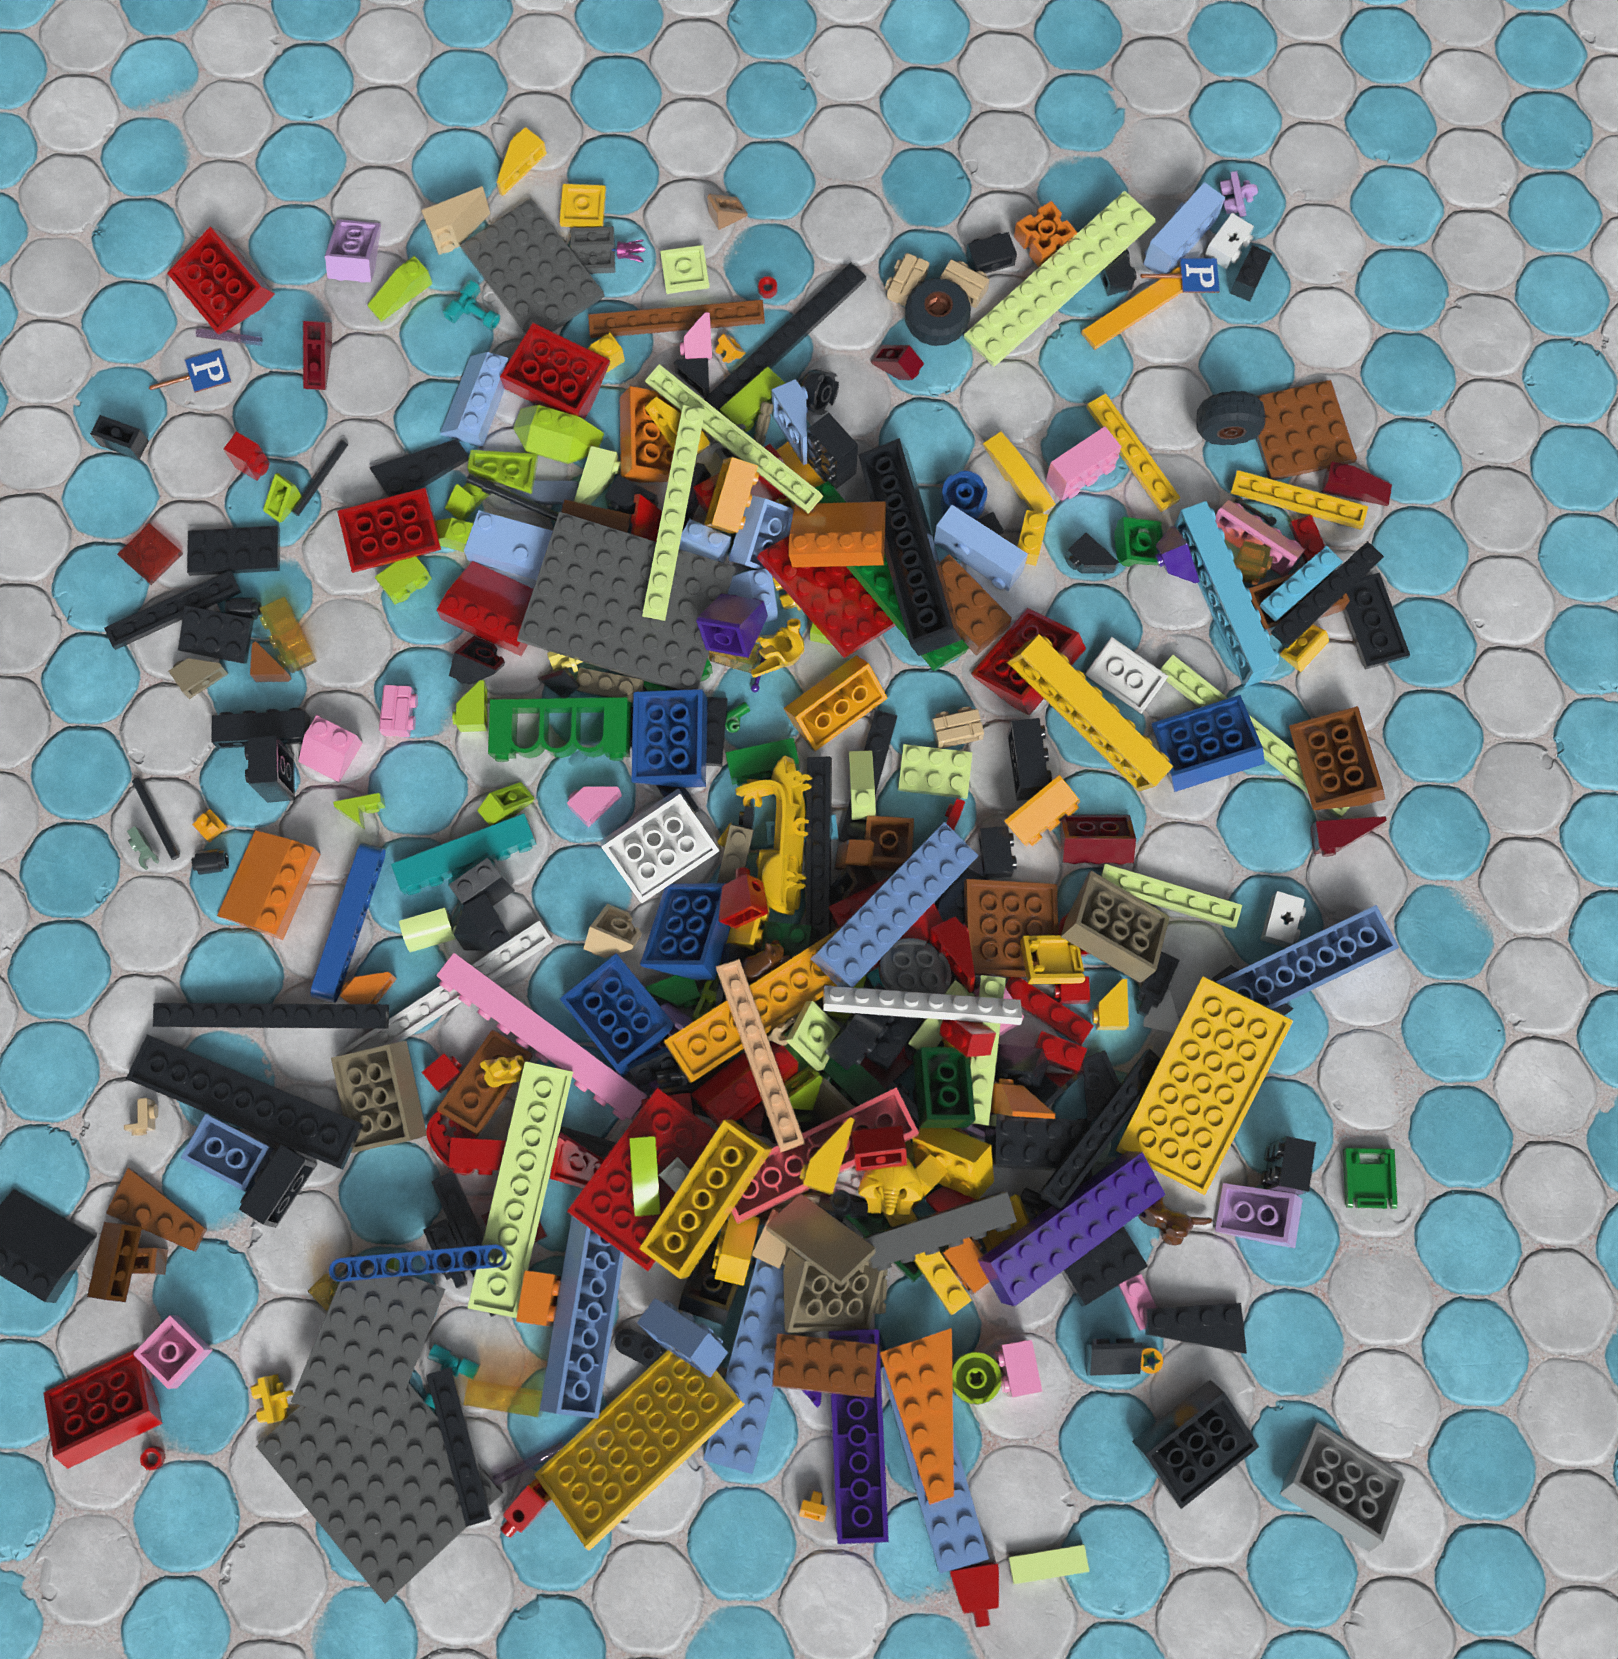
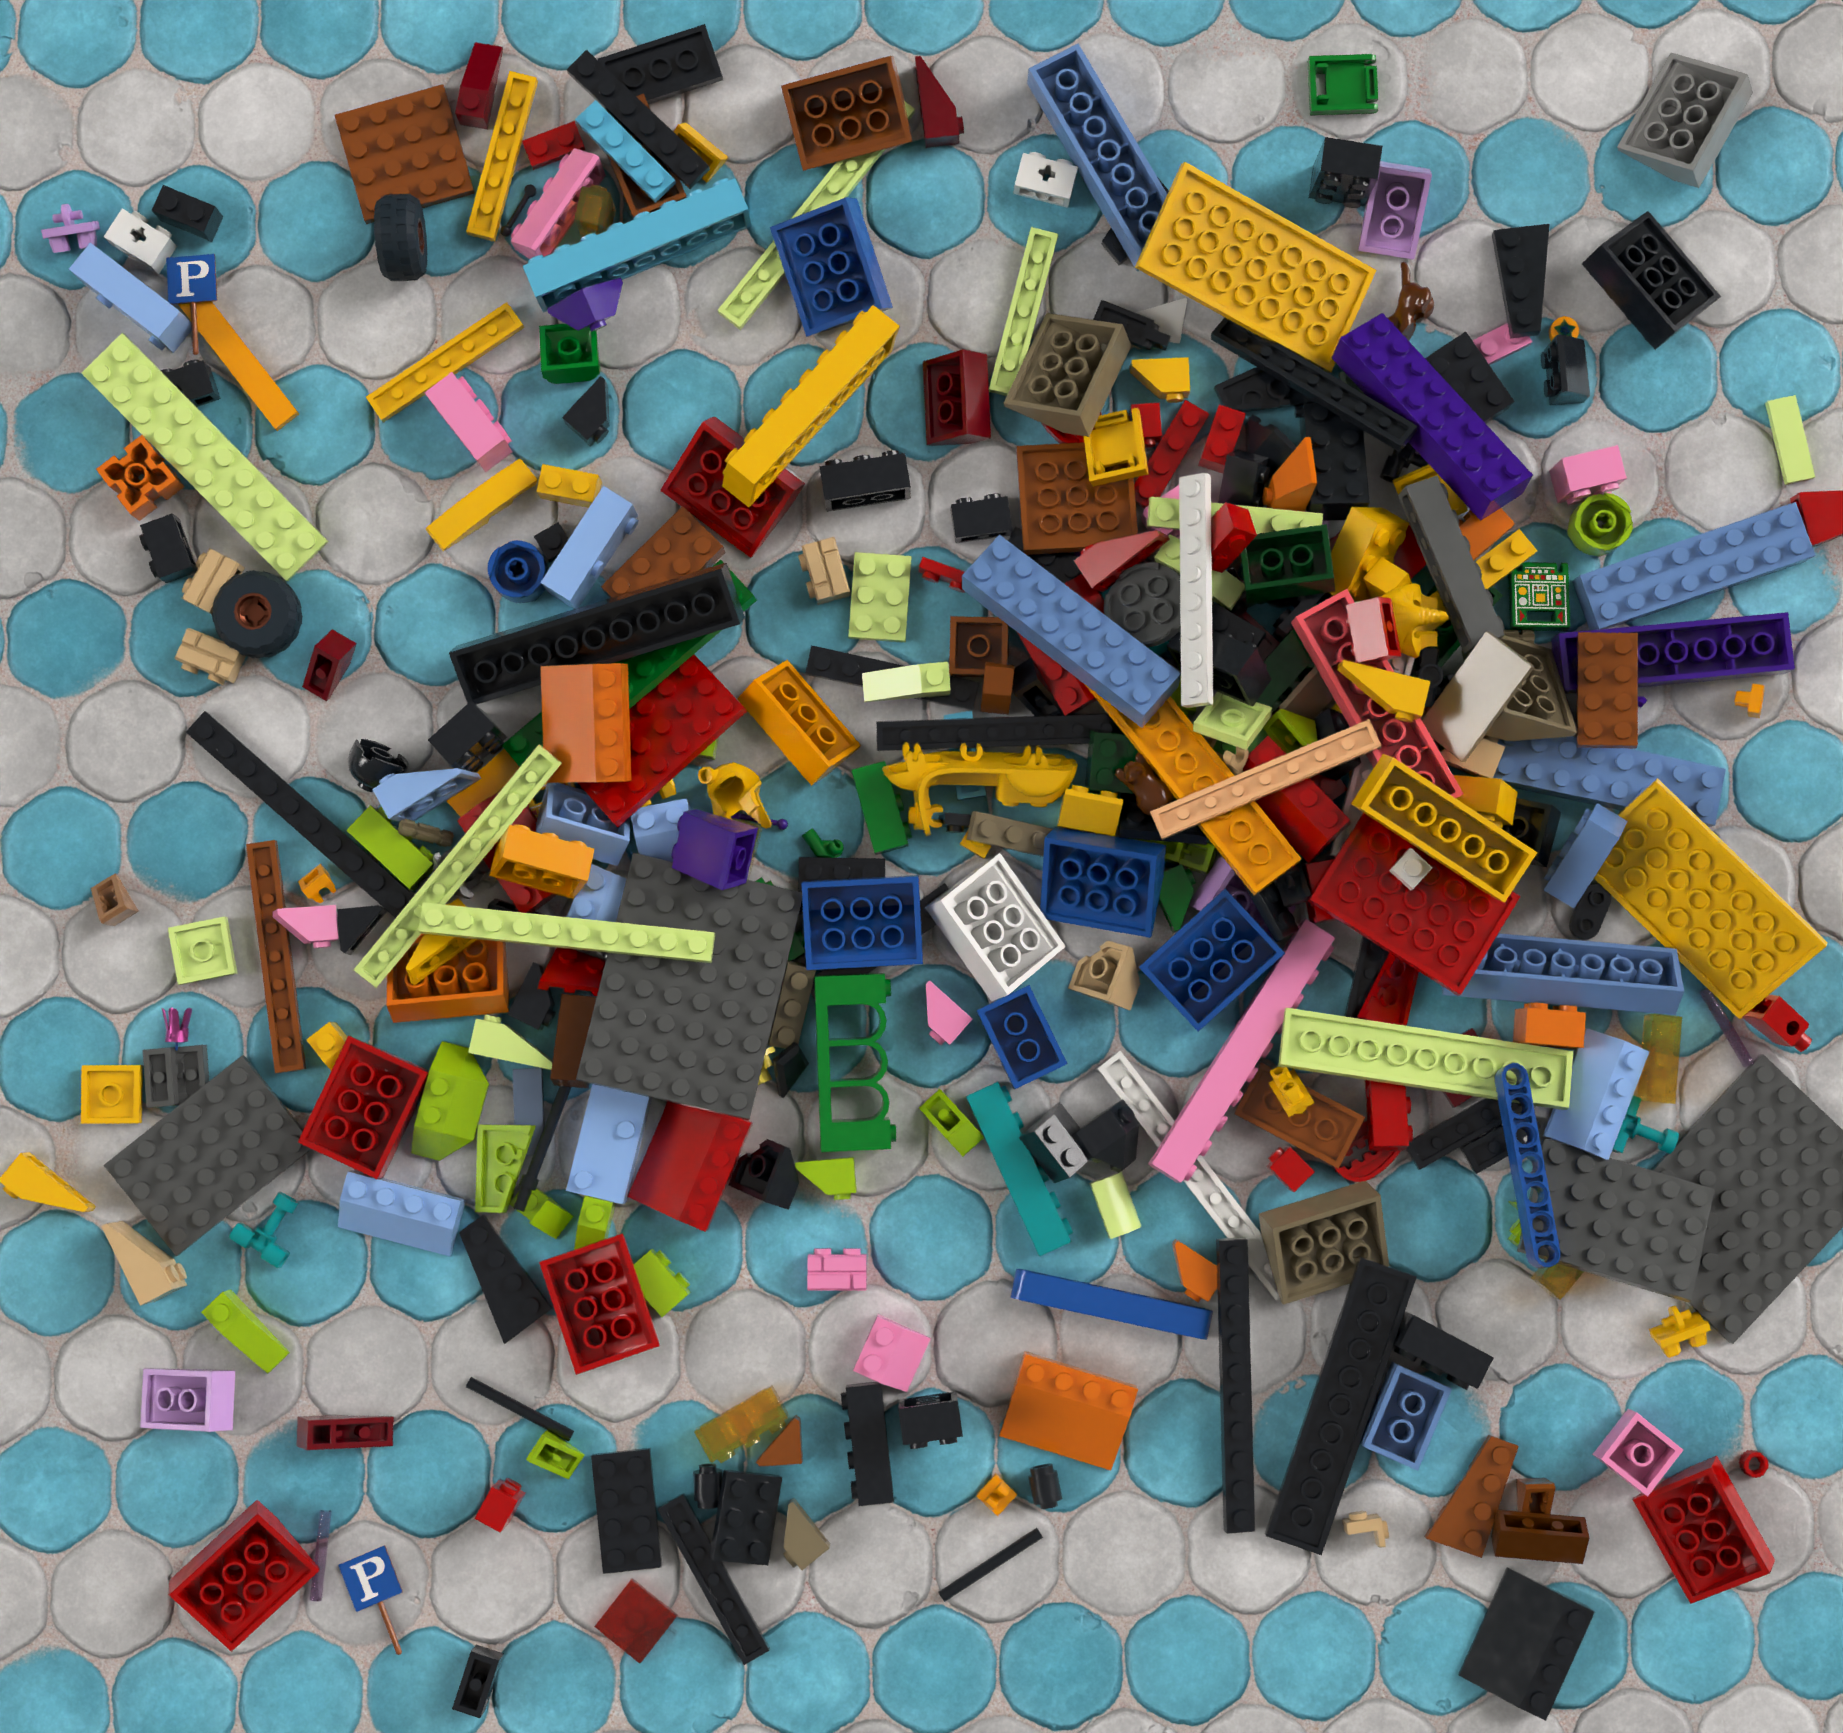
camera: 95 degrees left, 10 degrees up
sand green plate [127,826,159,870] -> none
lime slope [333,793,386,829] -> none
black plate [426,1367,492,1527] -> none
lime slope [630,1137,660,1216] -> none
red torso [719,867,768,929] -> none
red axle [758,276,778,299] -> none
orange wing [880,1328,954,1505] -> none
light orange slope [1005,775,1080,847] -> none
white tile [1085,637,1169,714] -> none
none -> blue brick [976,985,1068,1089]
none -> green container [1508,562,1570,631]
none -> light blue slope [1543,1028,1650,1160]

